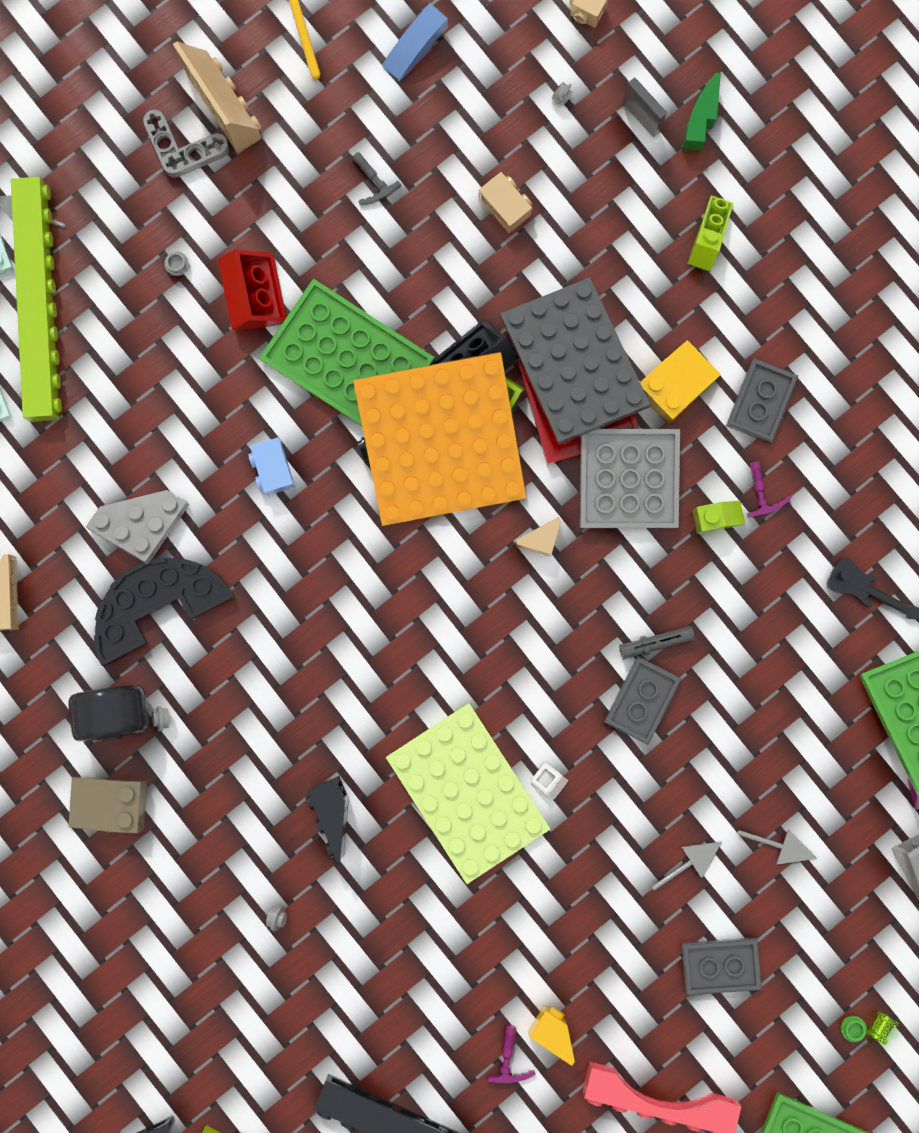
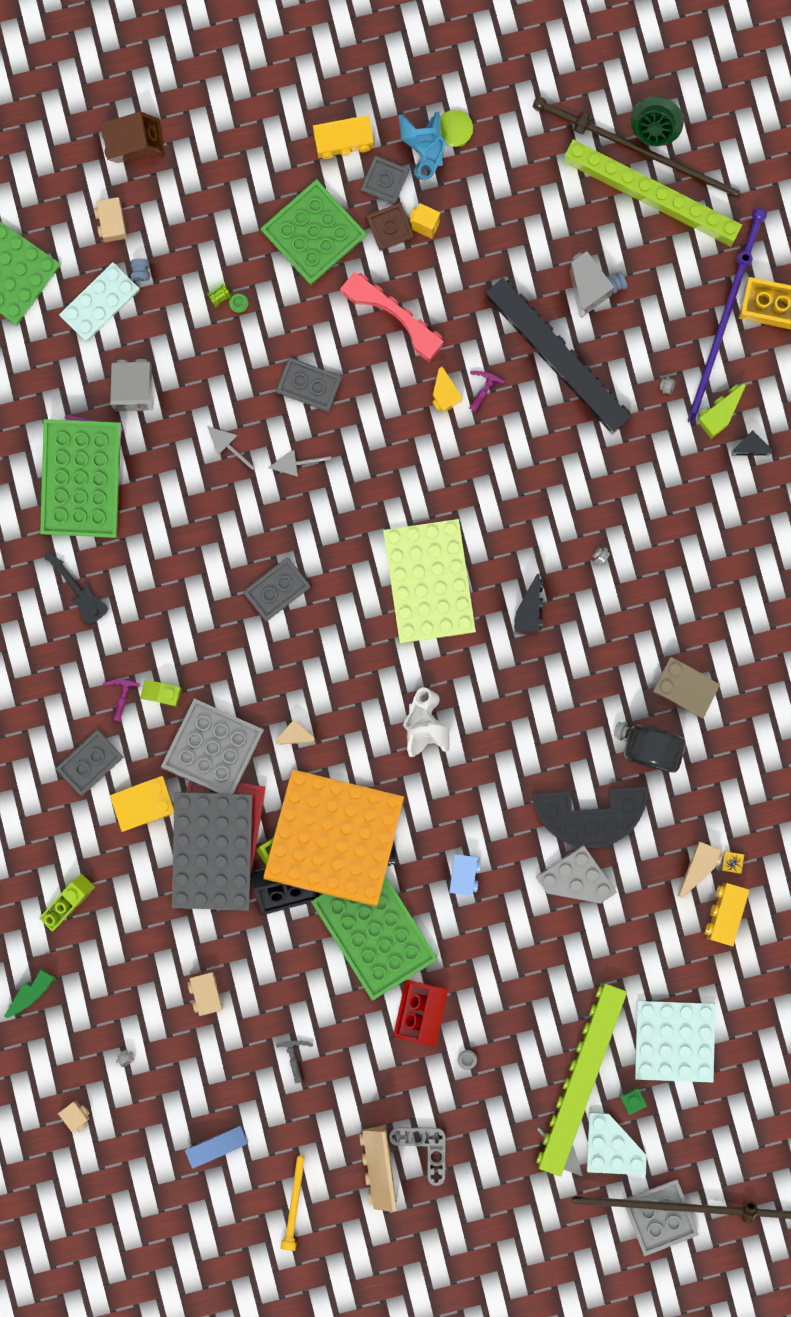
camera: 150 degrees left, 0 degrees up
white slope [530,762,568,800] -> none
dark grey pin [619,626,695,660] -> none
dark grey tile [622,77,667,138] -> none
none -> white piece [403,688,450,757]

